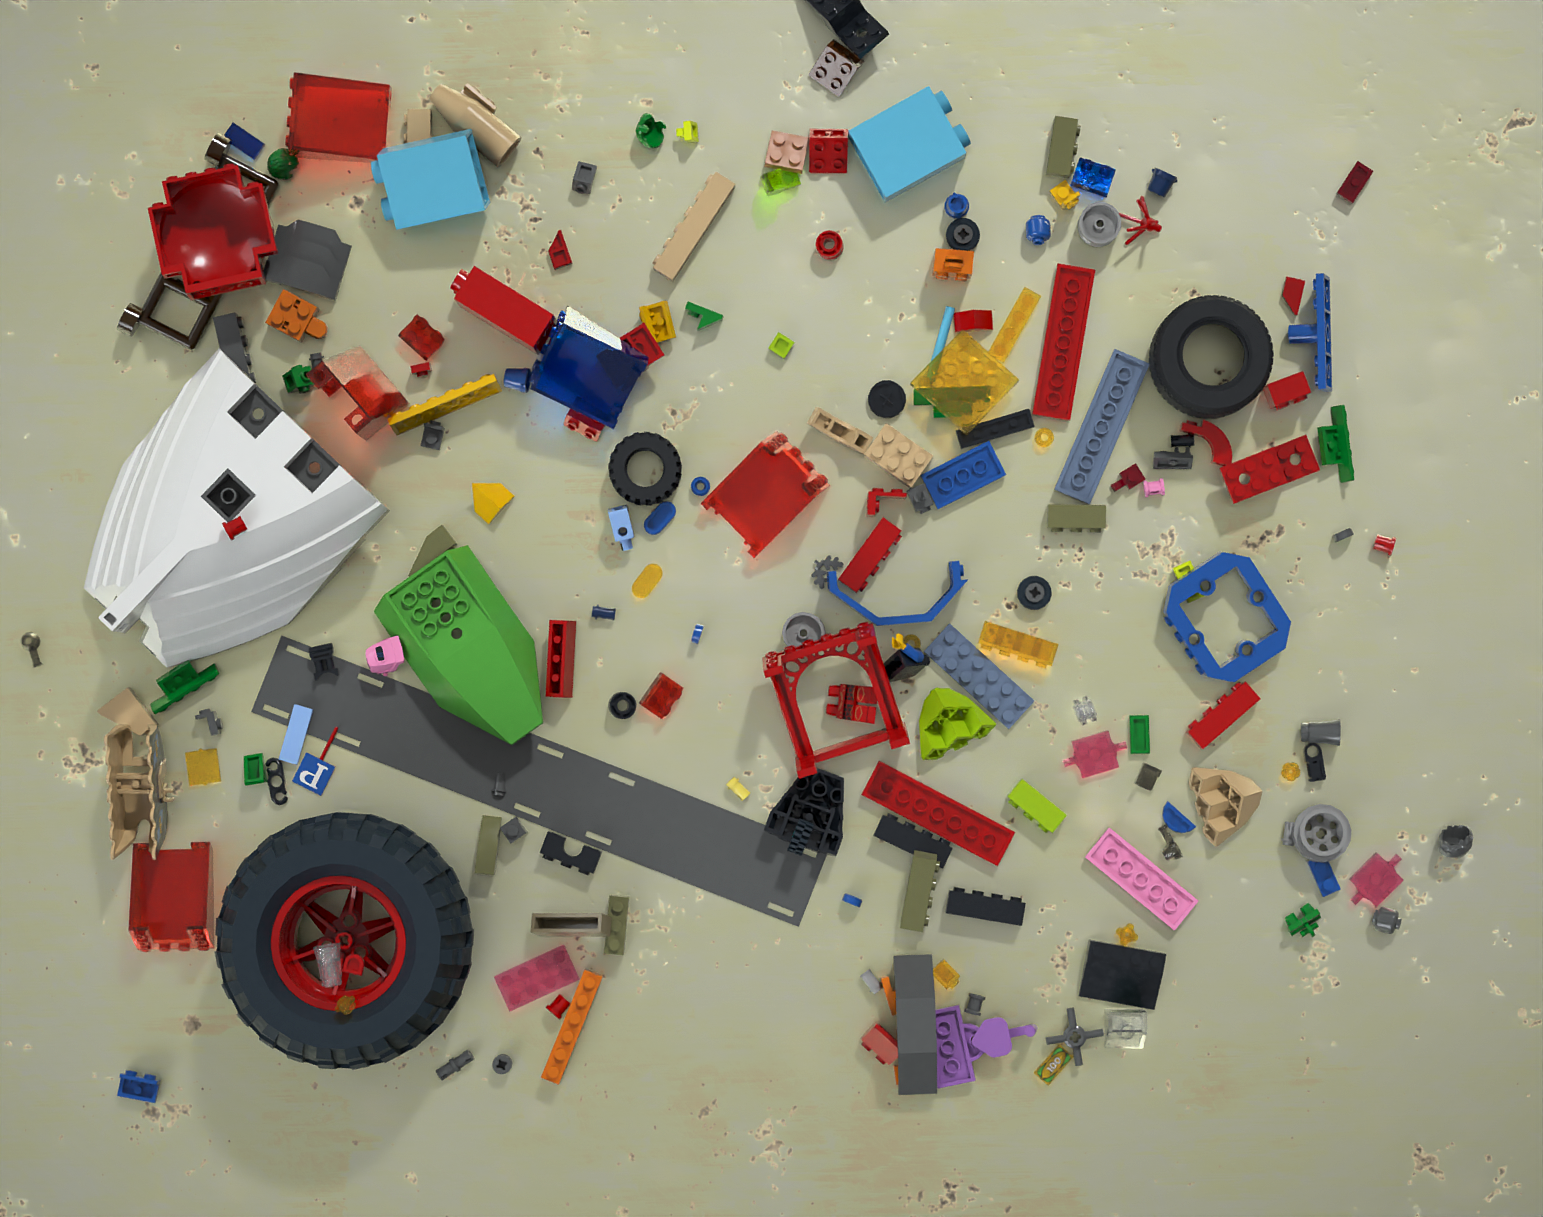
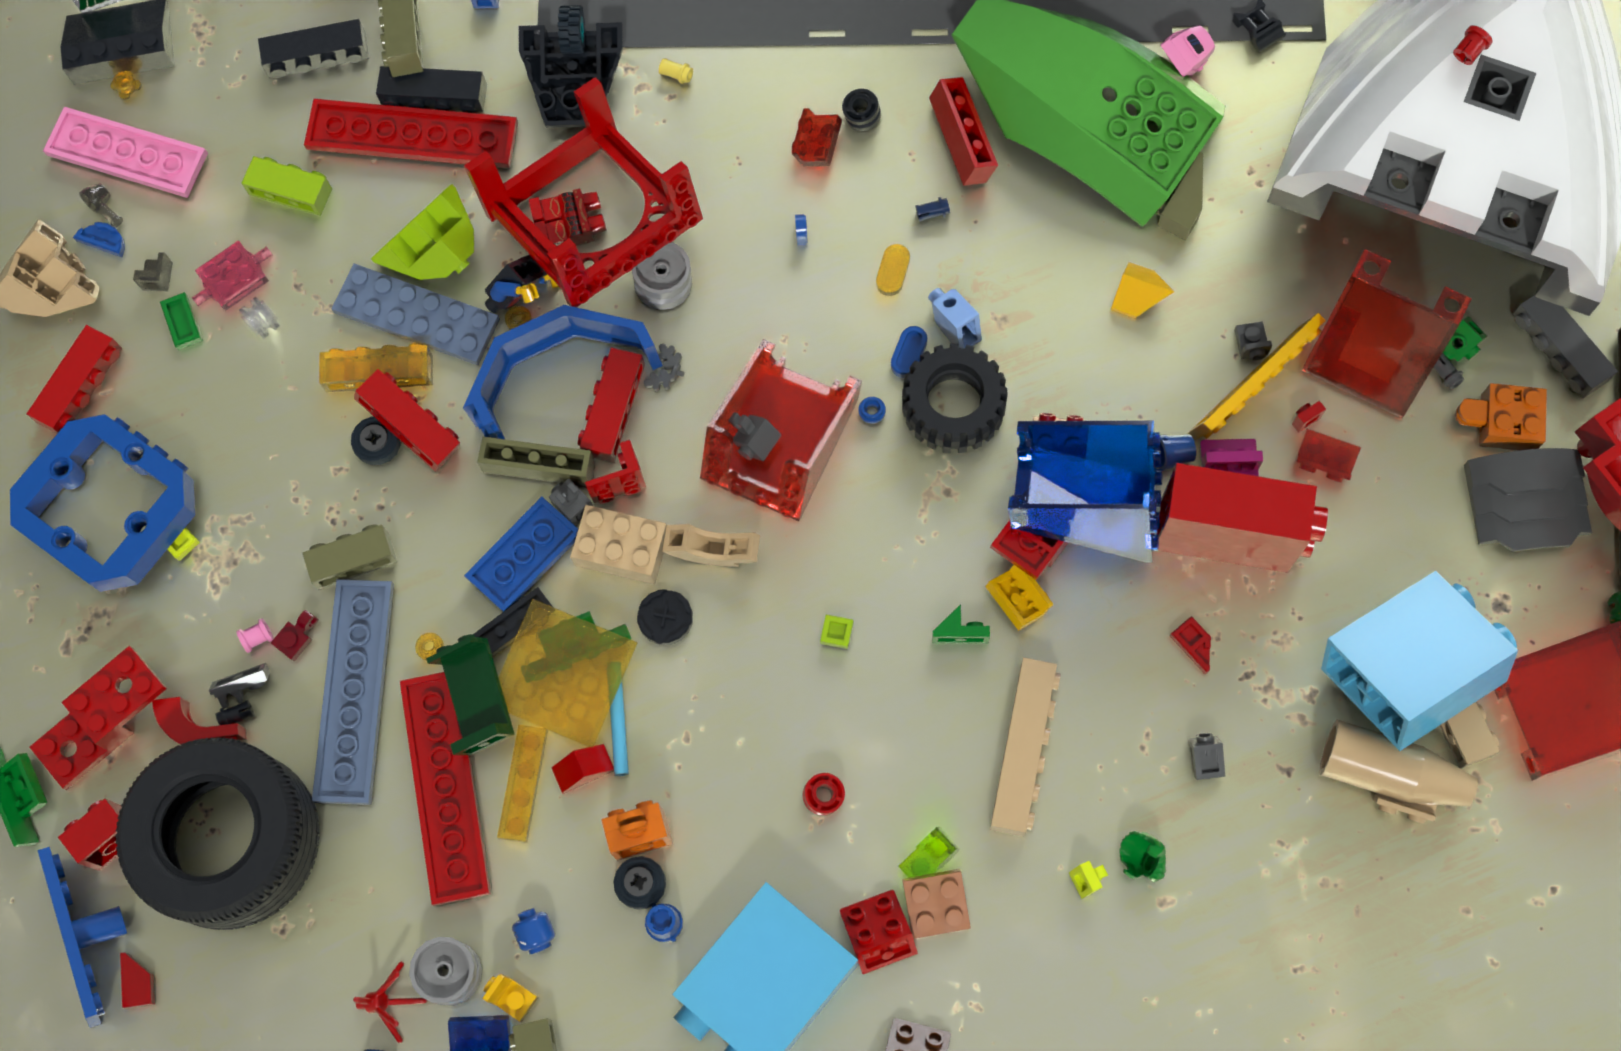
camera: 160 degrees right, 15 degrees down
none -> red brick [354,369,460,472]
none -> dark green panel [426,634,515,755]
none -> olive brick [477,436,595,486]
none -> dark grey brick [728,412,782,461]
none -> dark pink bracket [1200,439,1263,476]

